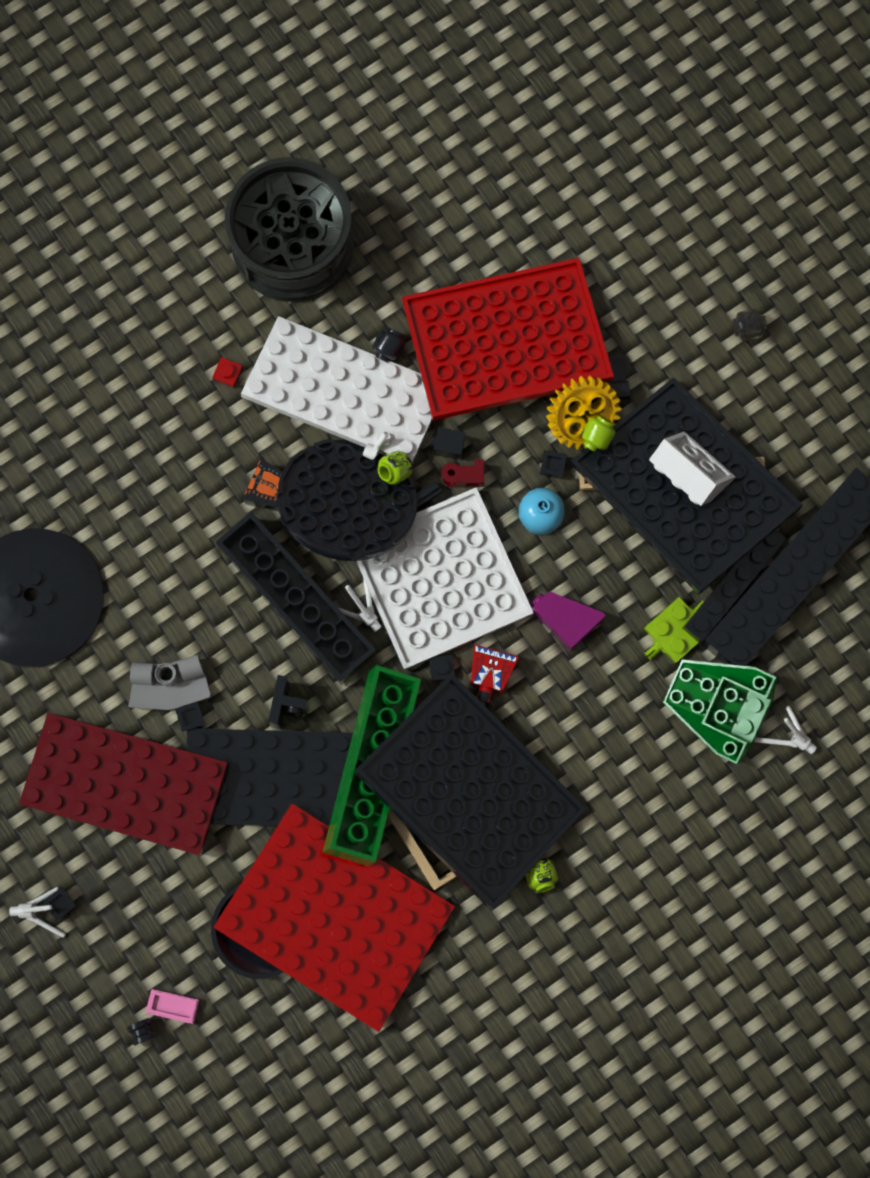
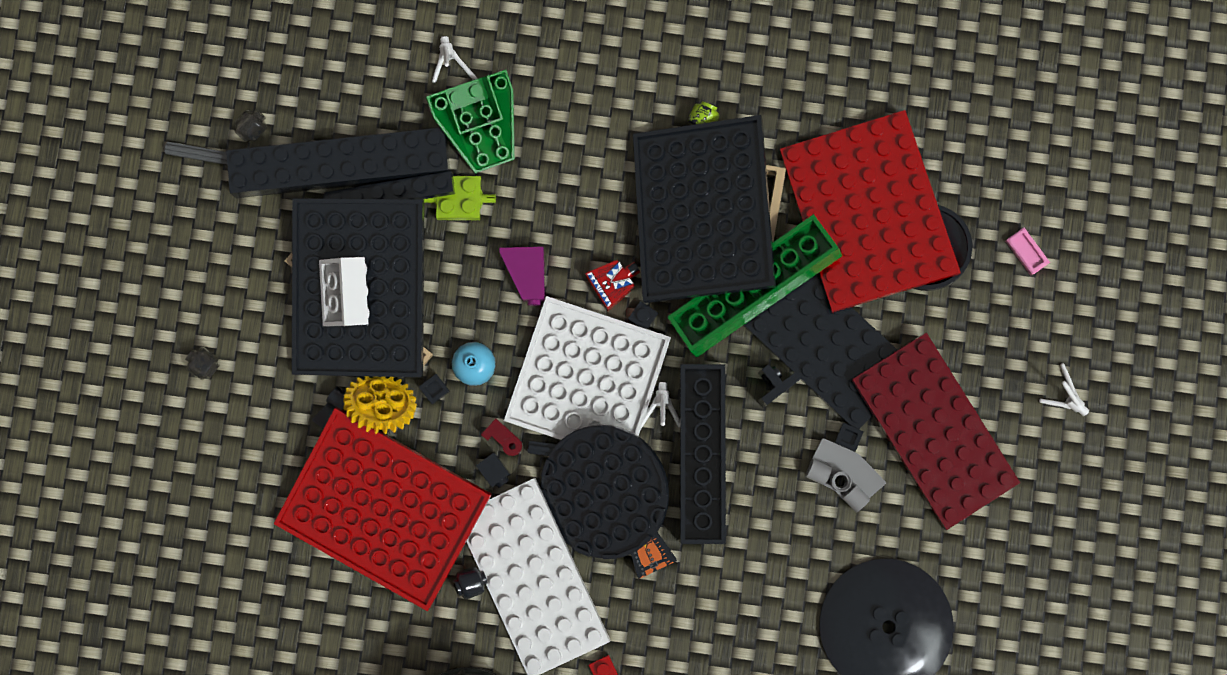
camera: 135 degrees left, 5 degrees up
black plate [43,887,77,921] -> none
black wheel [126,1018,156,1046] -> none
white hand [363,432,389,460] -> none
lime head [378,451,413,485] -> none
lime head [581,415,616,452] -> none

